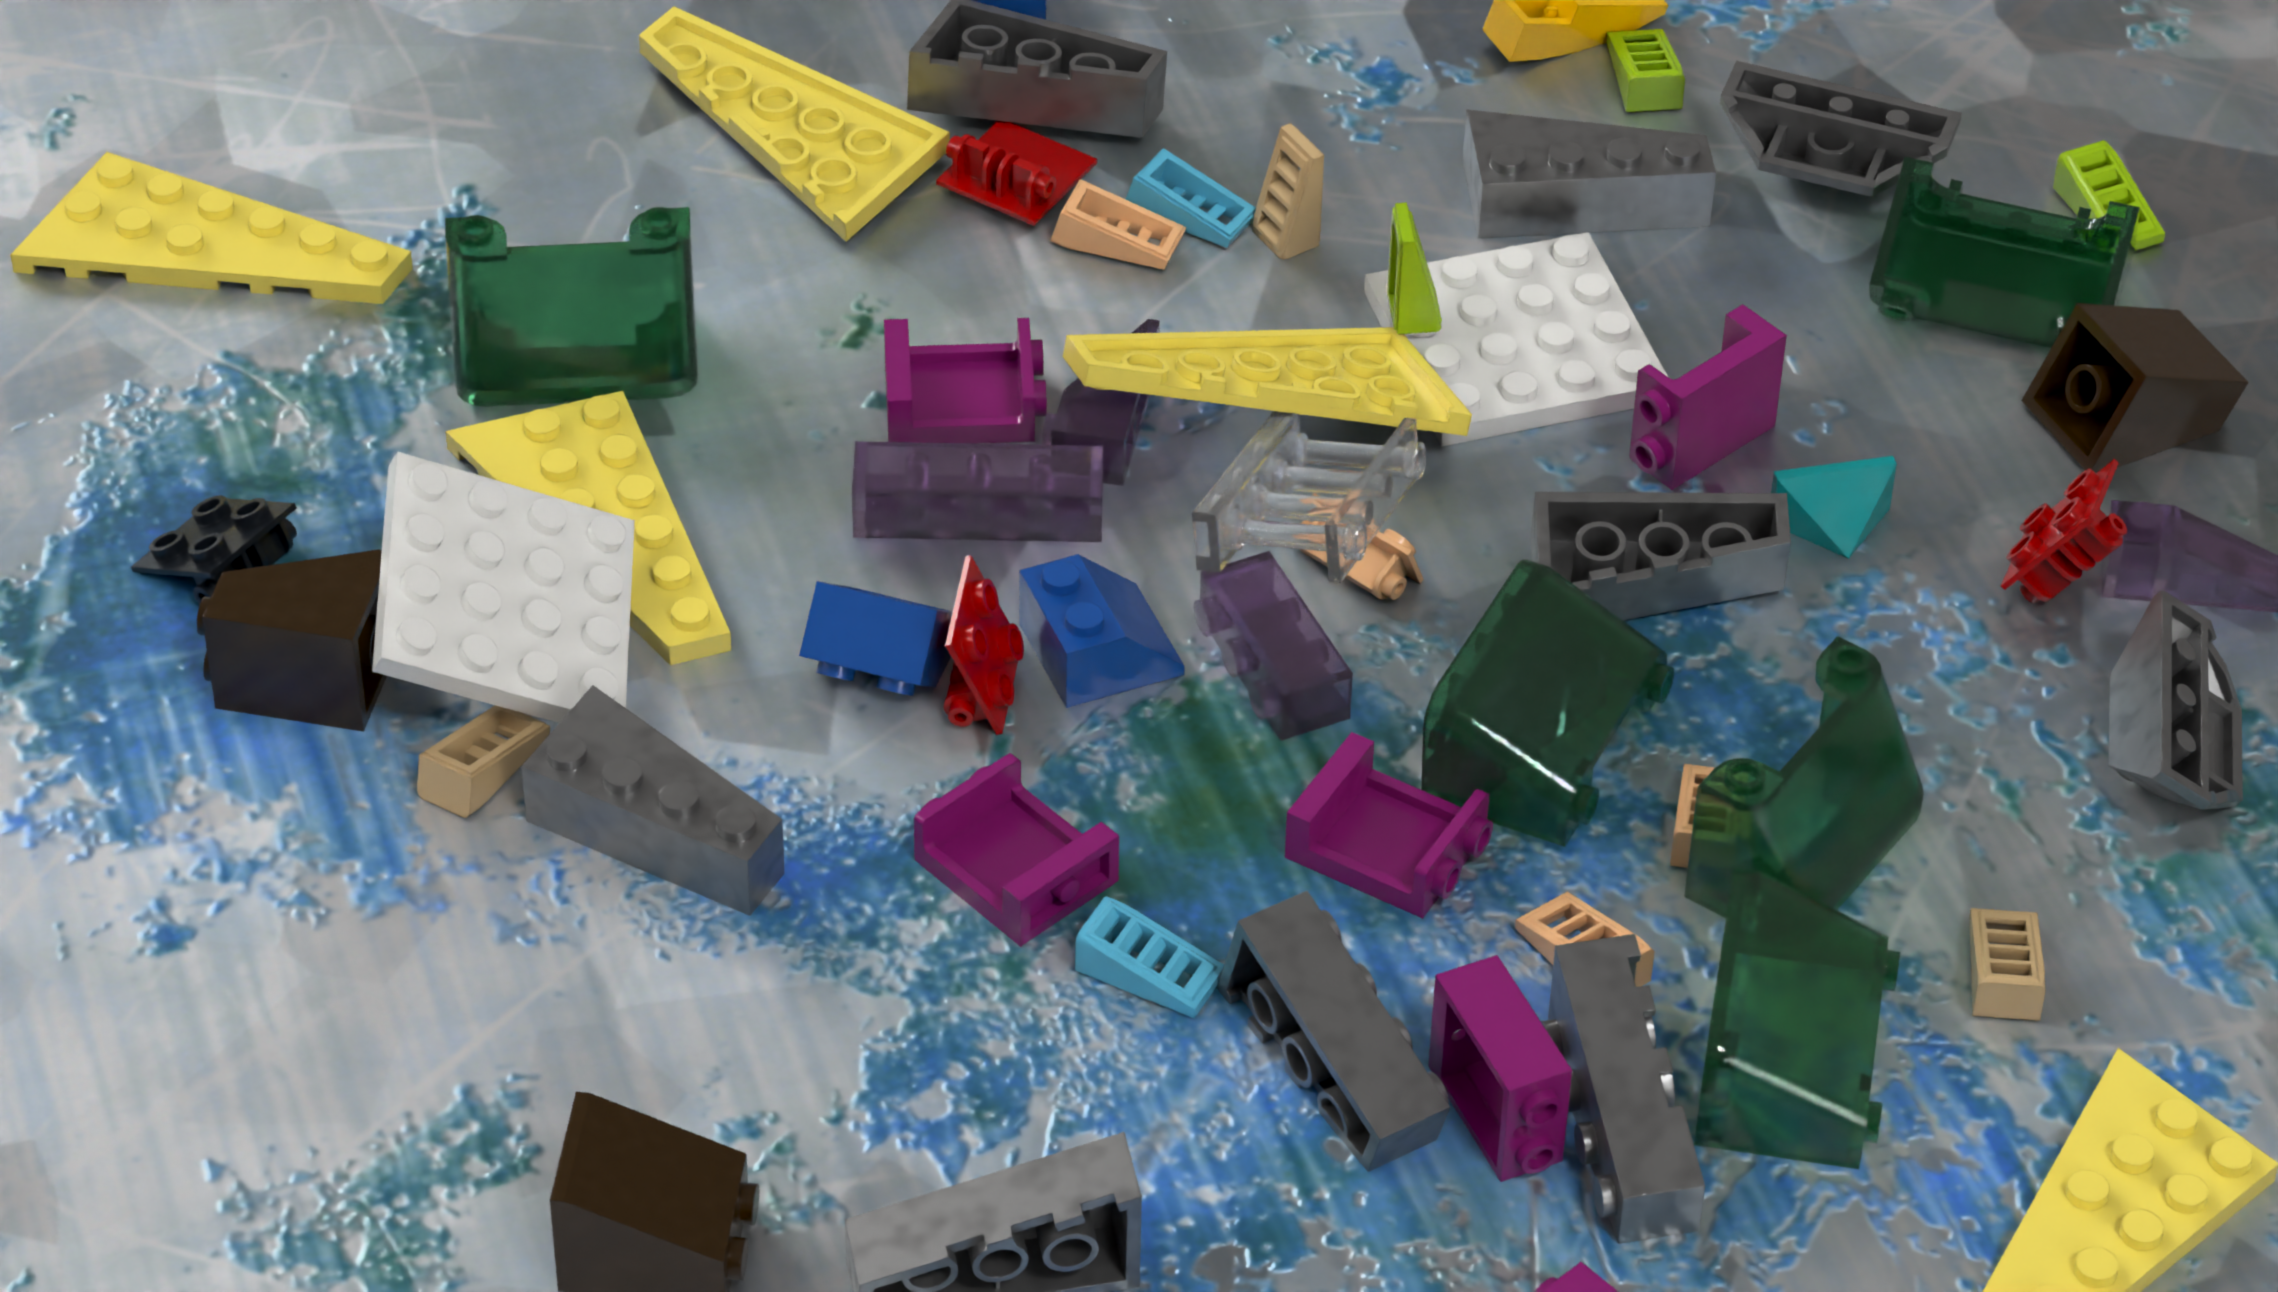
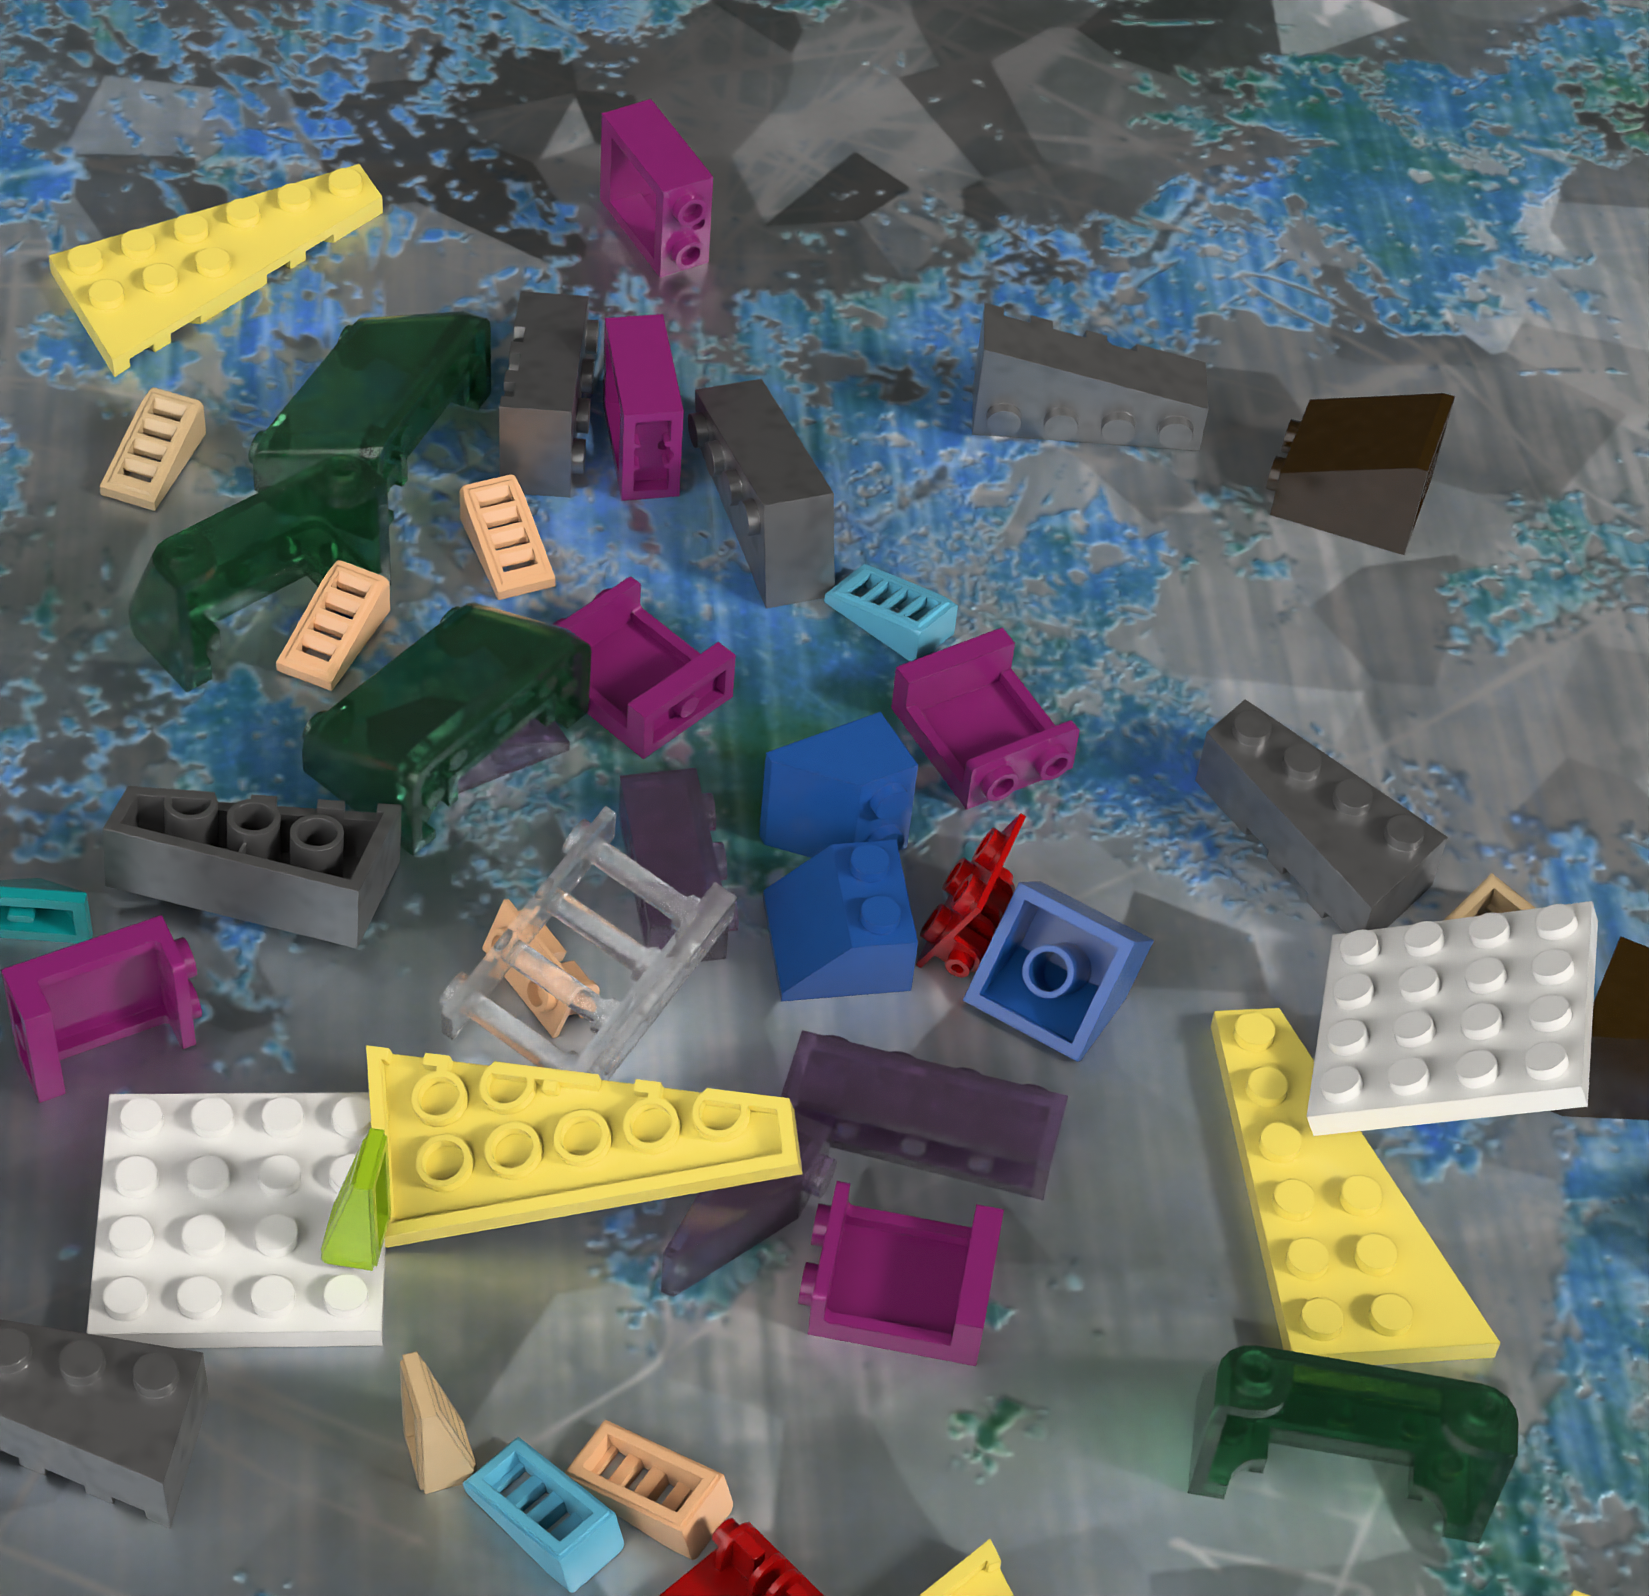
camera: 170 degrees left, 5 degrees up
none -> blue slope [759,711,918,858]

